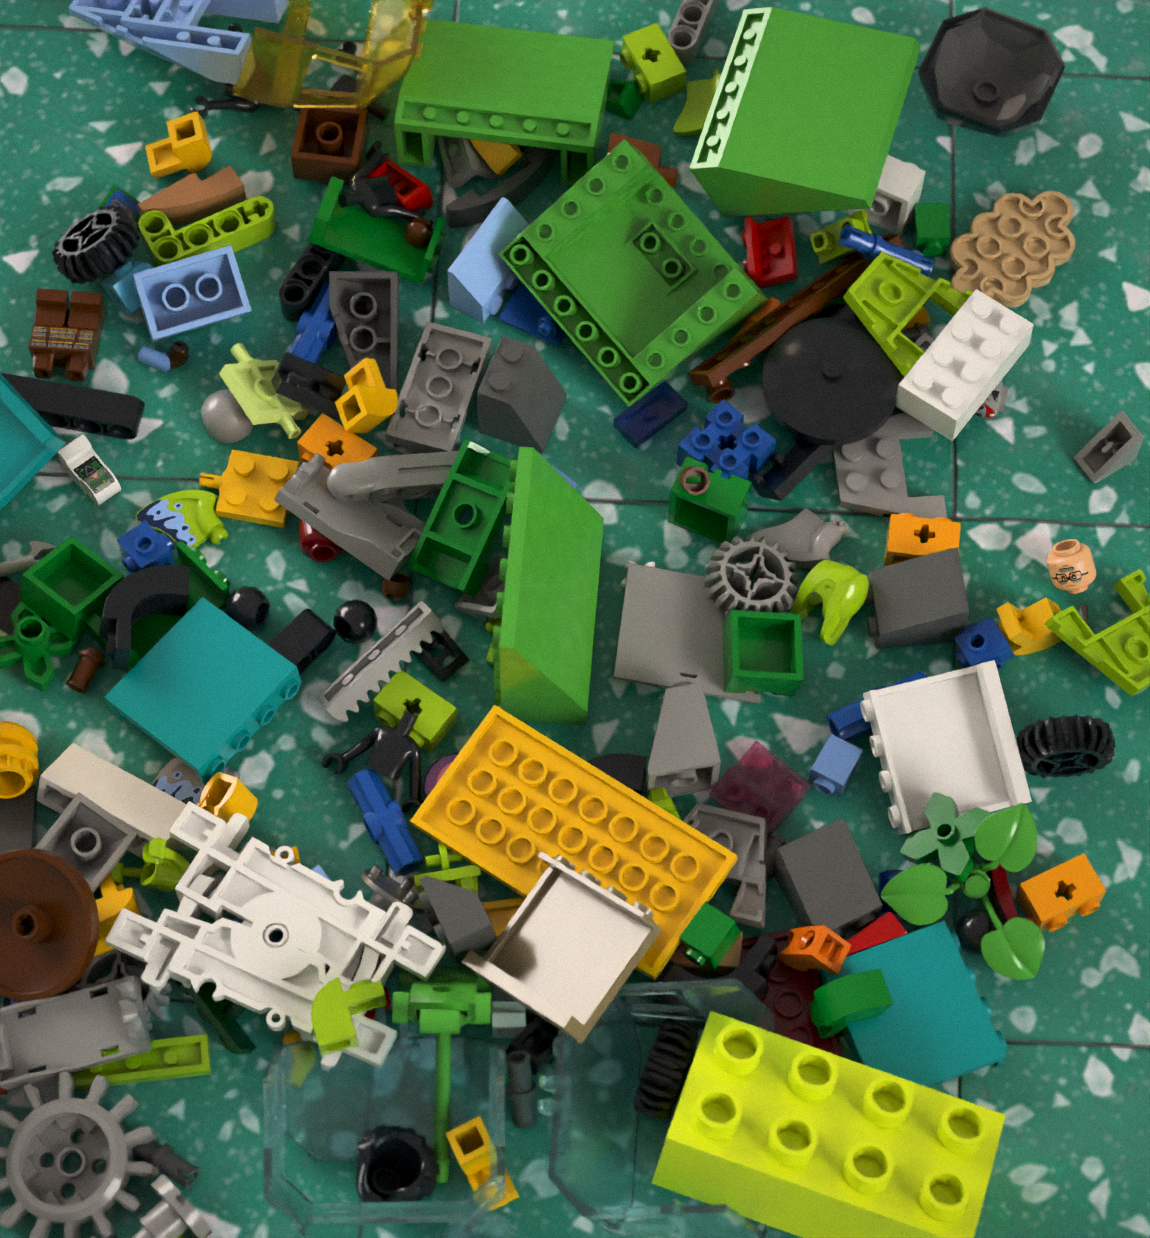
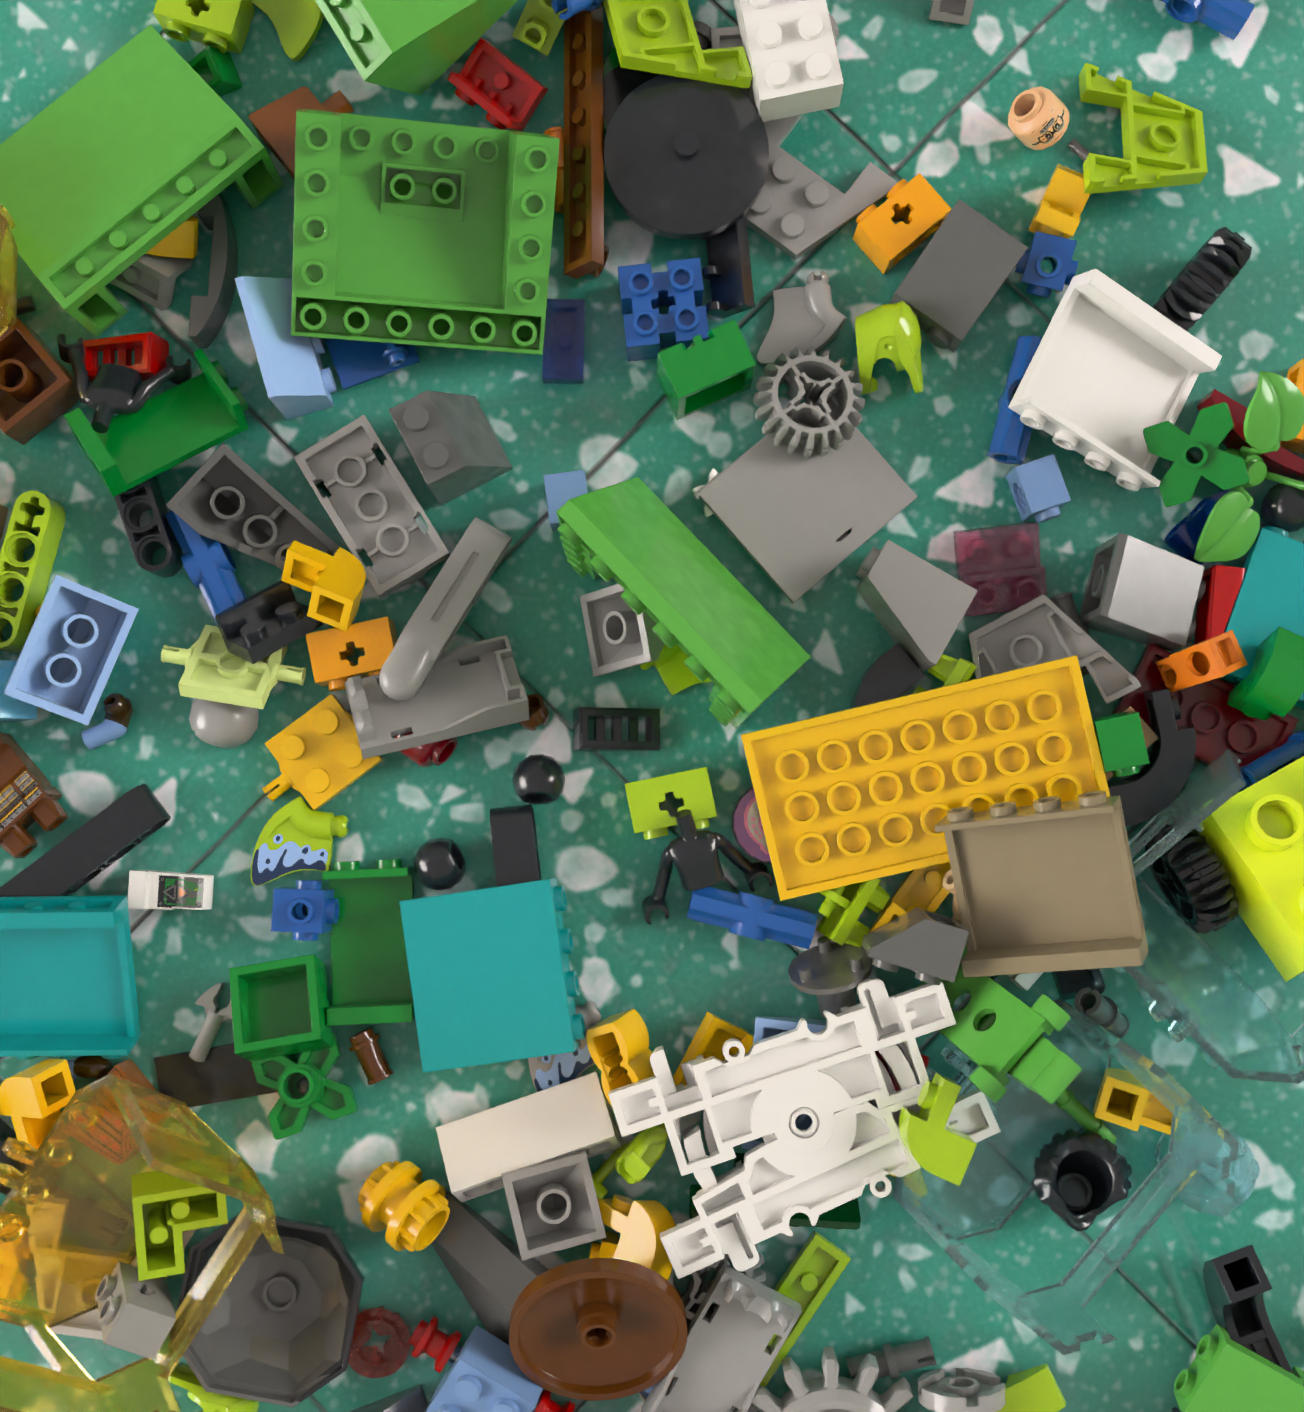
camera: 50 degrees left, 20 degrees up
black arch [98,565,189,670] -> none
light grey gear [317,600,443,722] -> none
reddish brown hinge [404,217,432,247] -> none
green piece [406,439,517,597] -> none
reddish brown hinge [679,466,710,495] -> none
green piece [722,610,803,696] -> none

